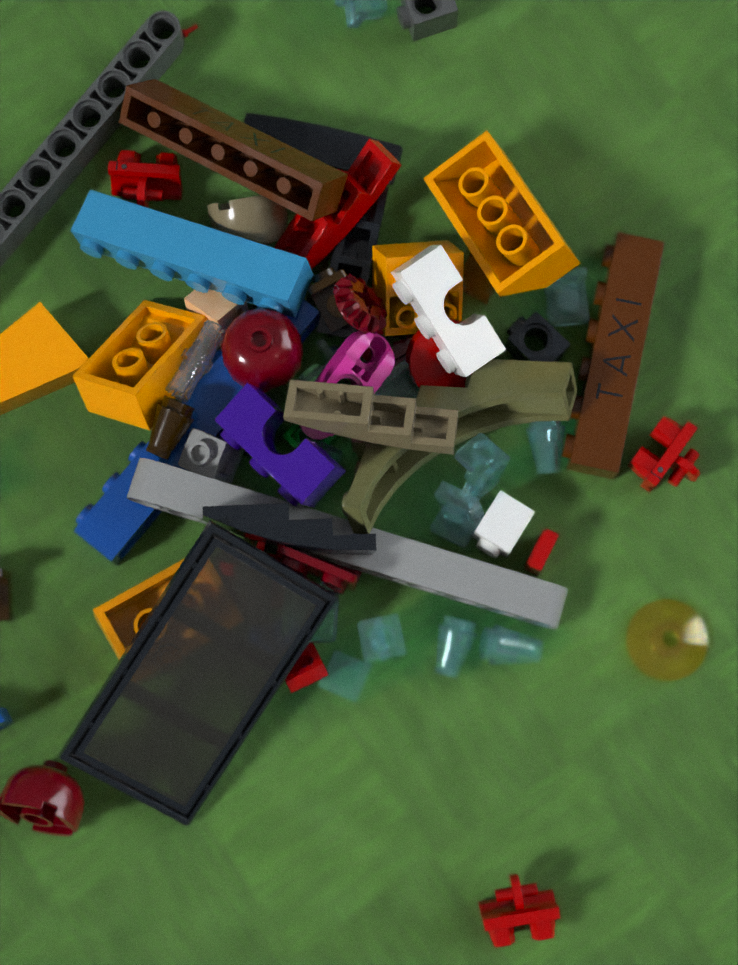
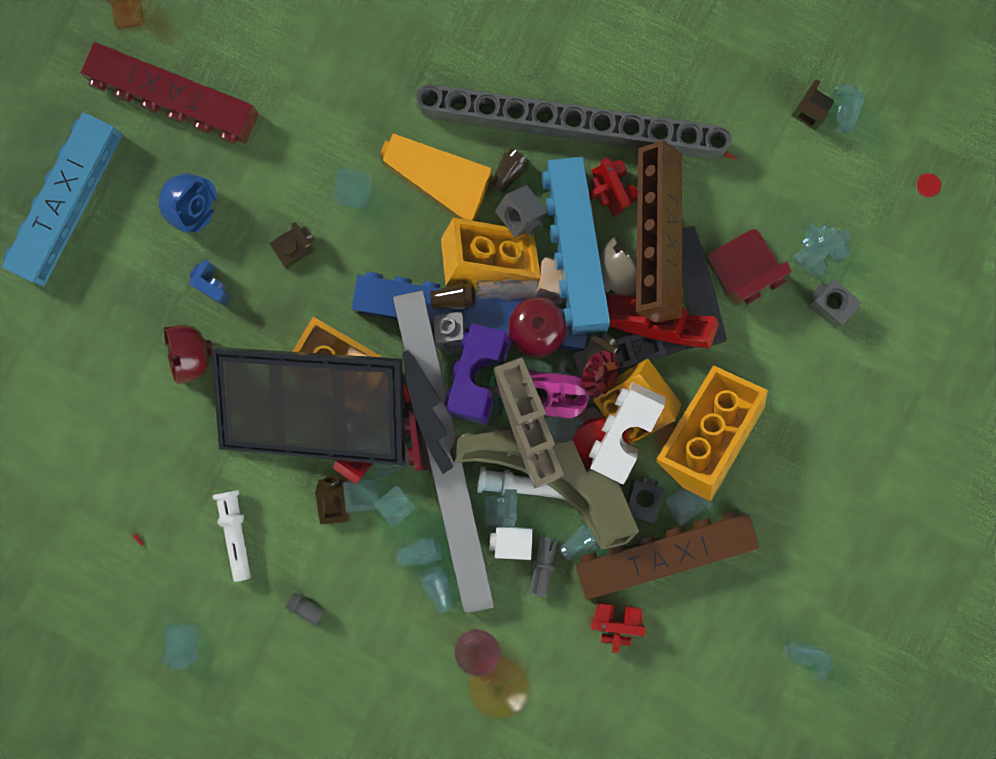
camera: 70 degrees right, 5 degrees up
clear light blue bracket [454,433,511,506] -> none
red hips [478,873,561,948] -> none
red tile [524,528,559,576] -> none
none -> white pin [212,490,251,582]
none -> dark grey pin [285,592,325,627]
none -> dark brown bracket [315,476,351,525]
none -> clear pink hair [454,629,500,676]
none -> white pin [477,466,566,500]
none -> dark brown cone [490,148,529,193]
none -> dark grey brick [495,185,547,238]
none -> dark grey axle [529,536,559,597]
none -> dark red bracket [707,229,793,306]

